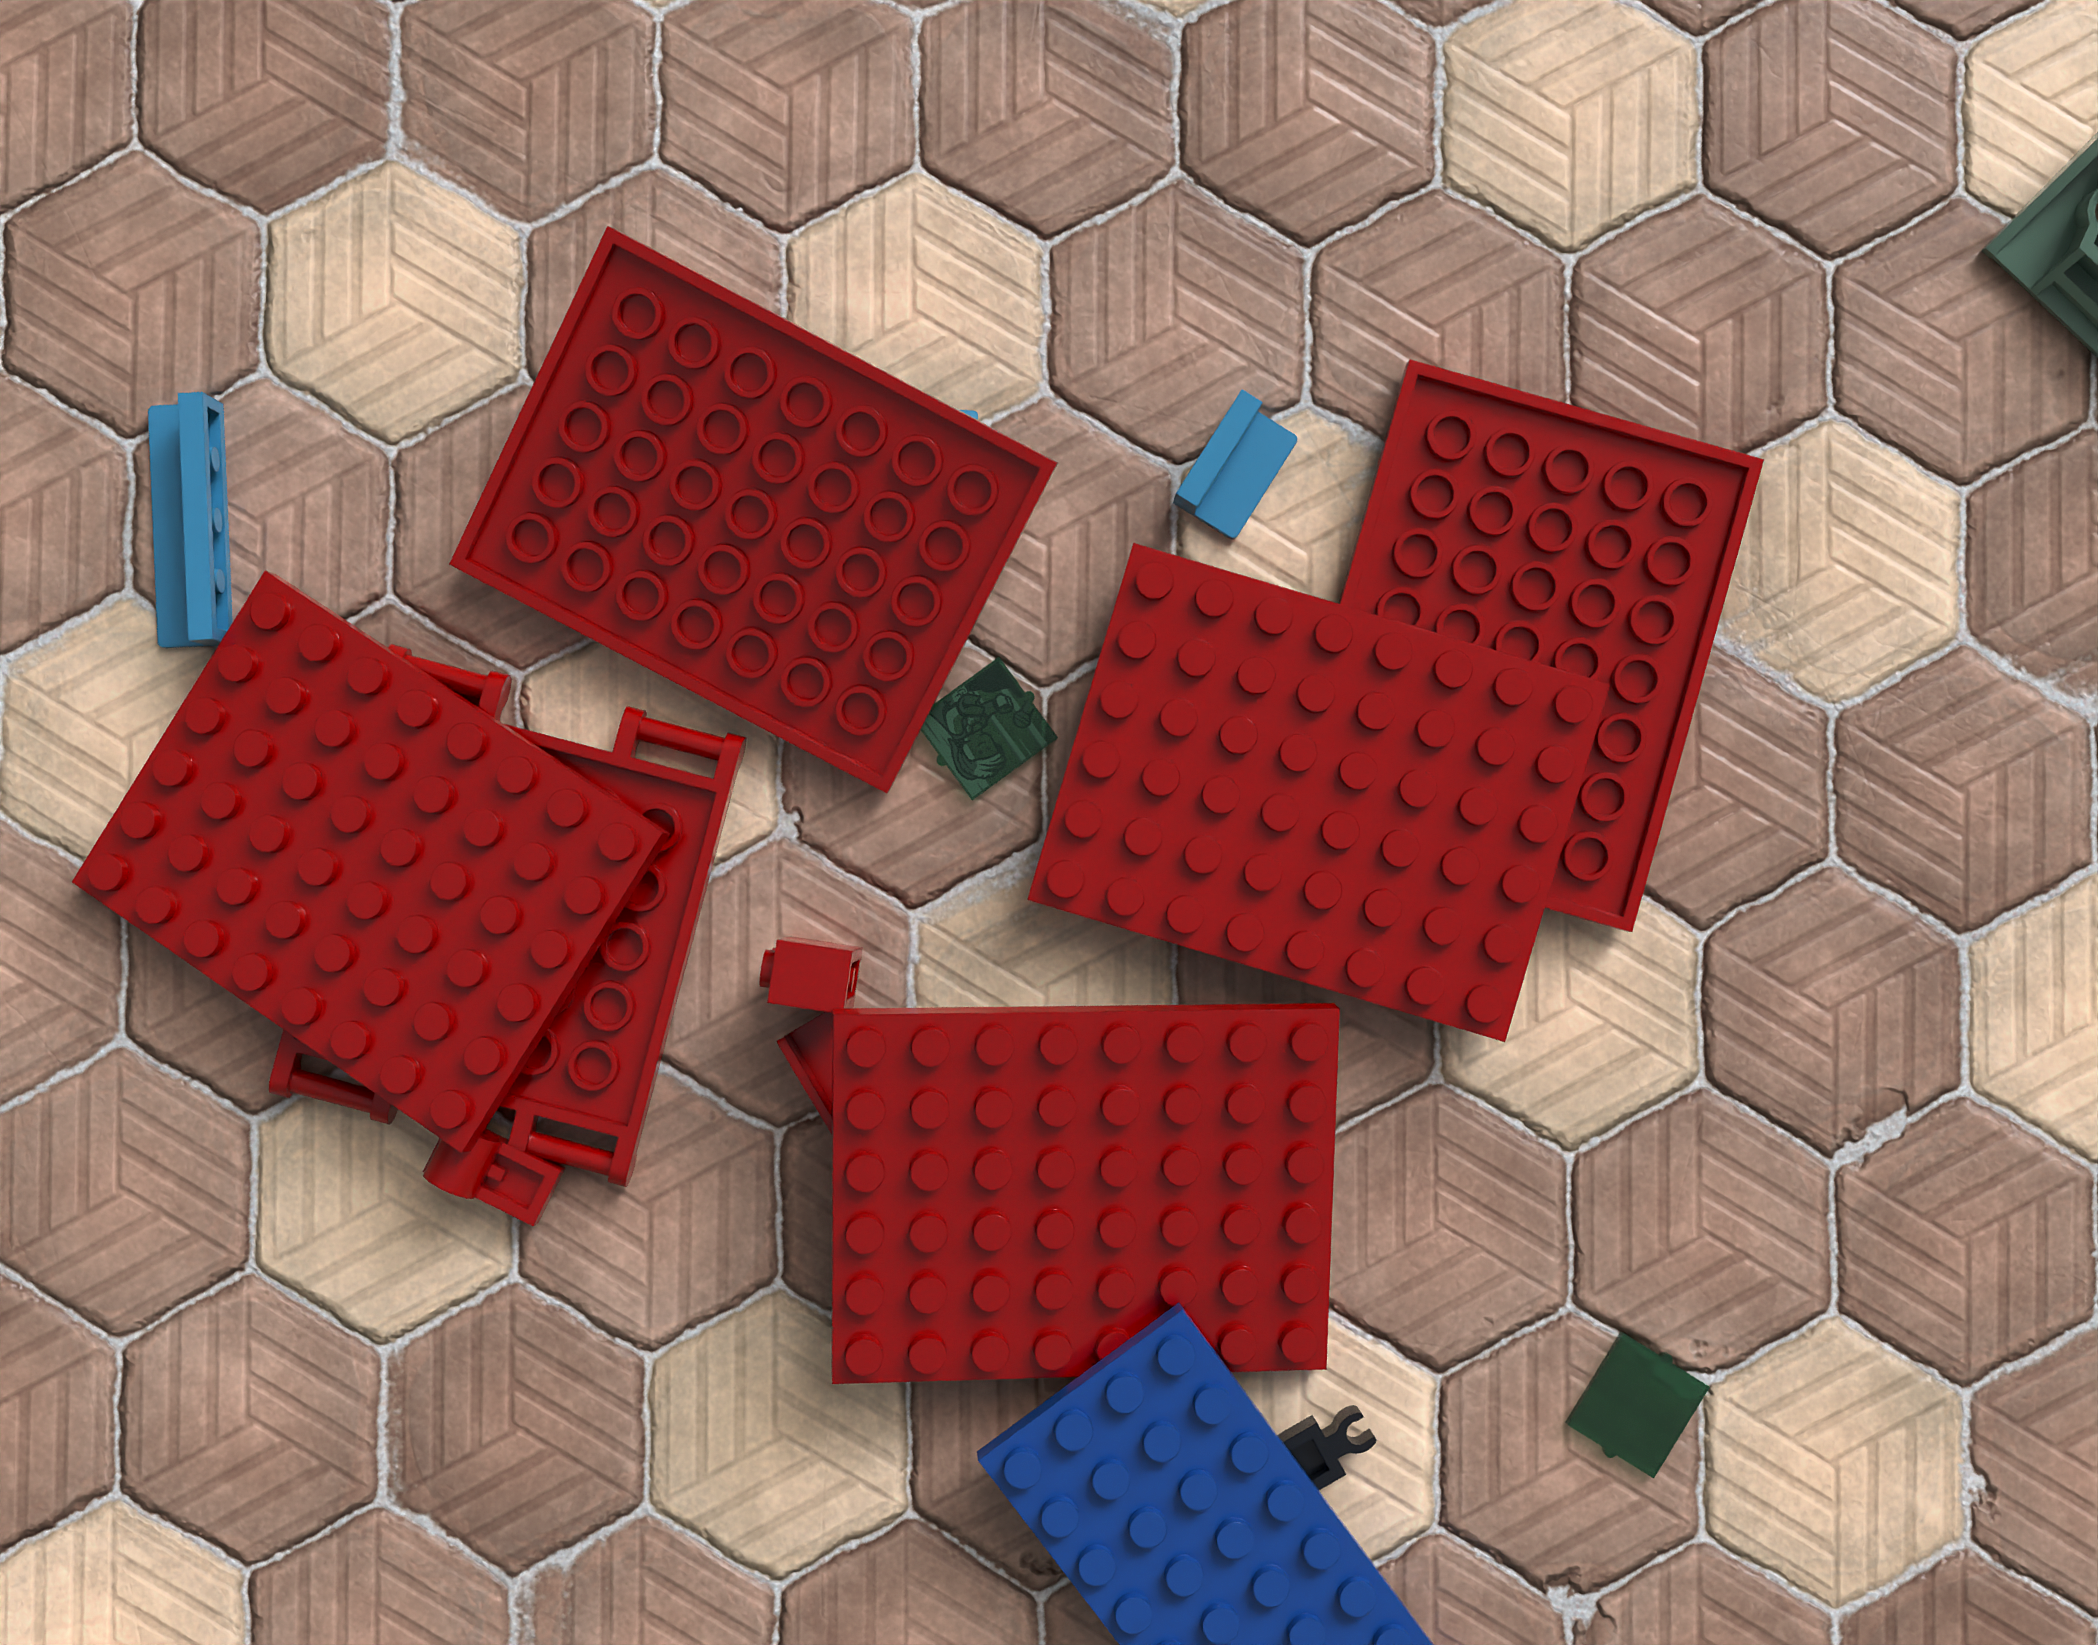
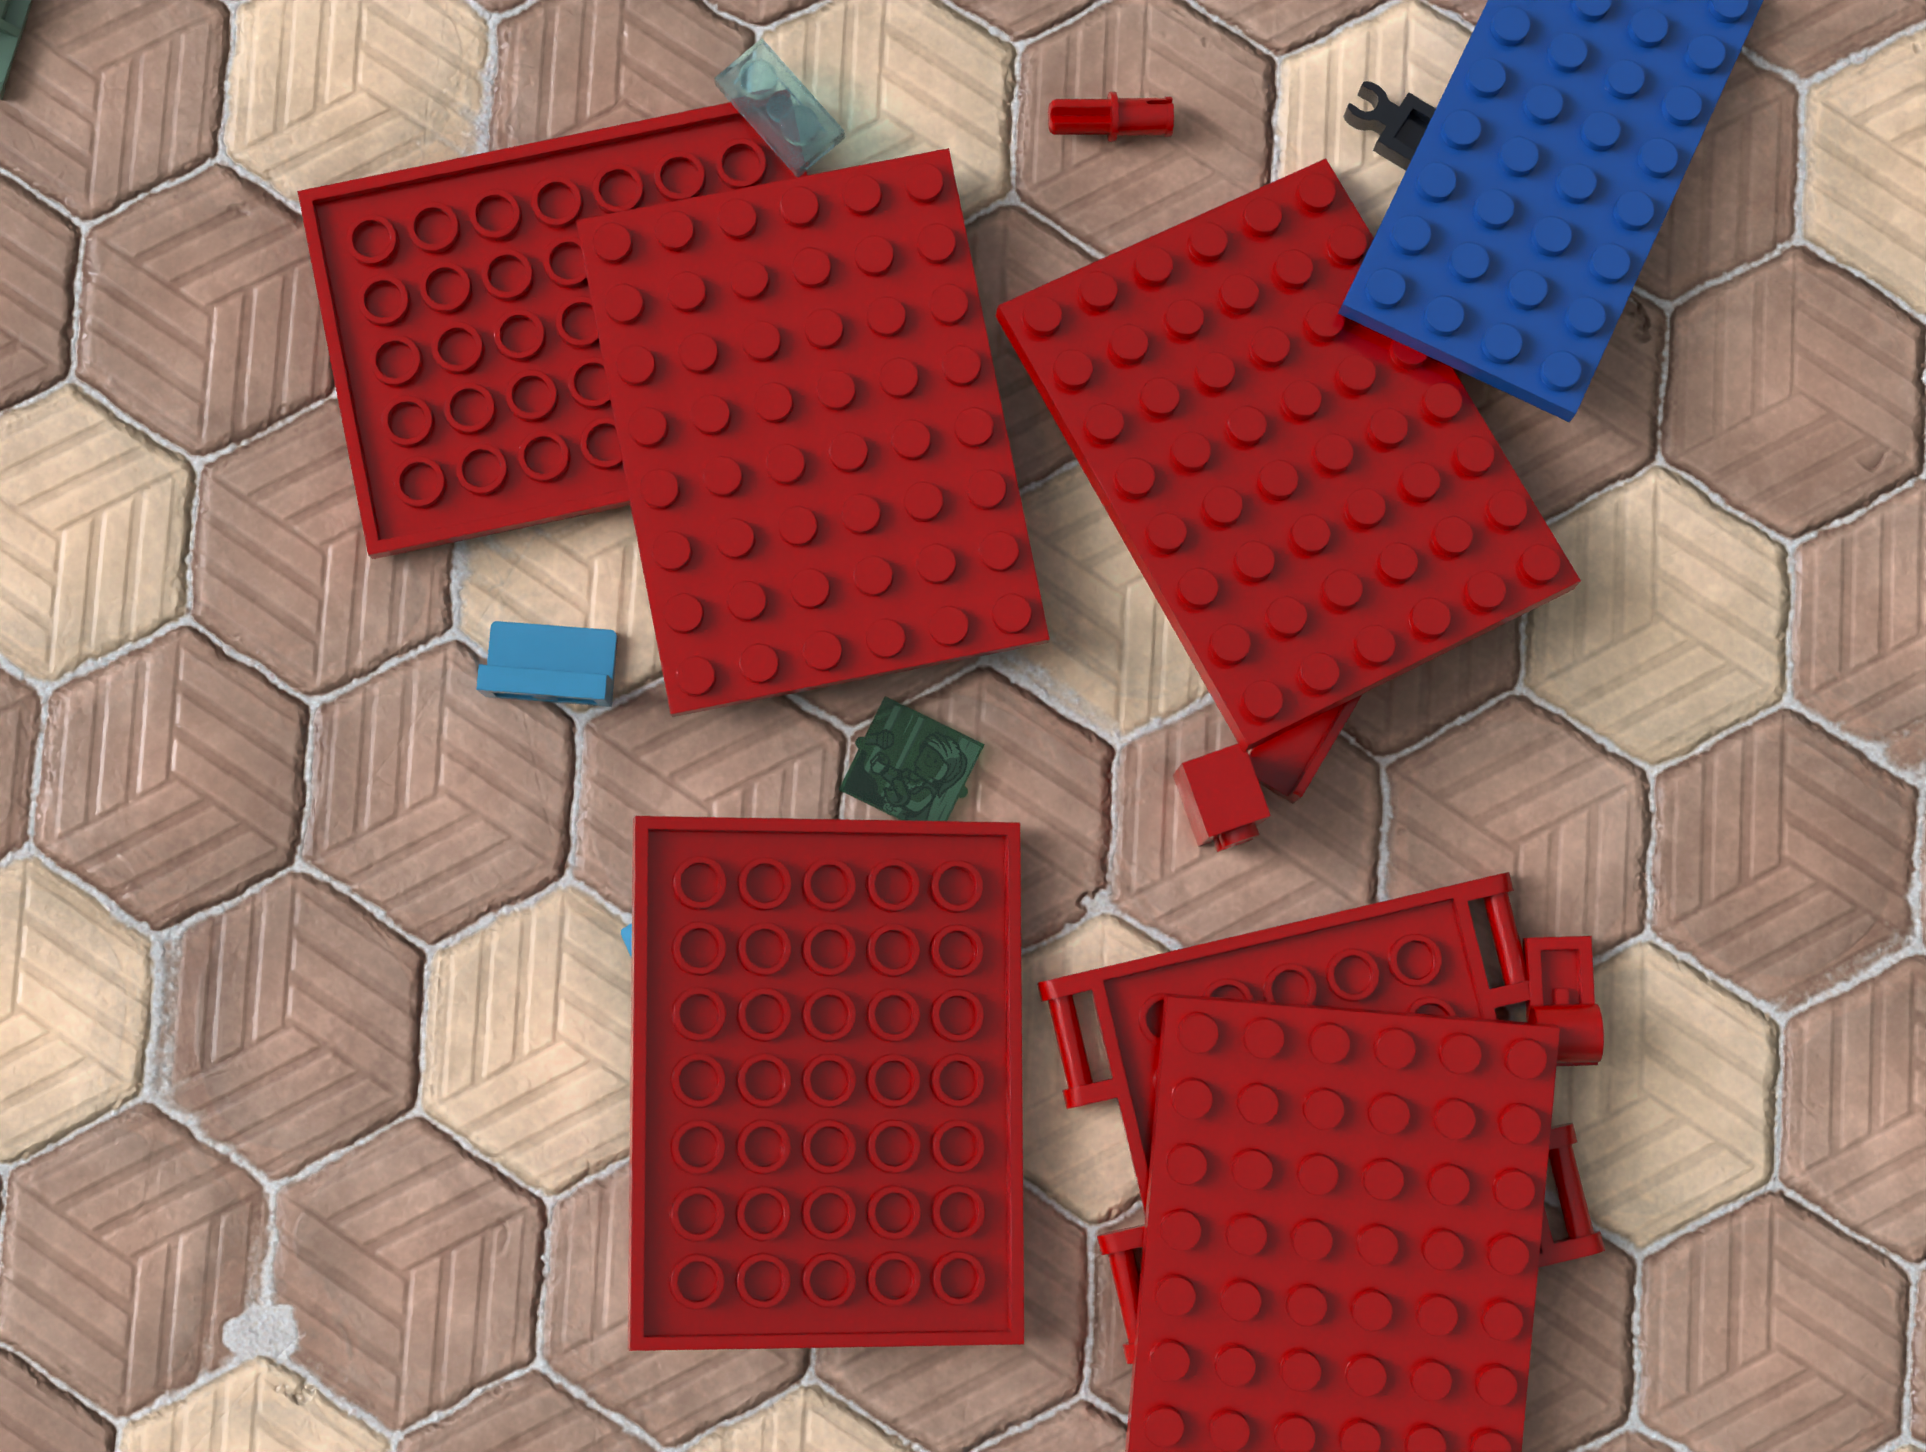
camera: 120 degrees left, 5 degrees down
none -> clear light blue plate [714,38,845,177]
none -> red axle [1048,92,1174,142]

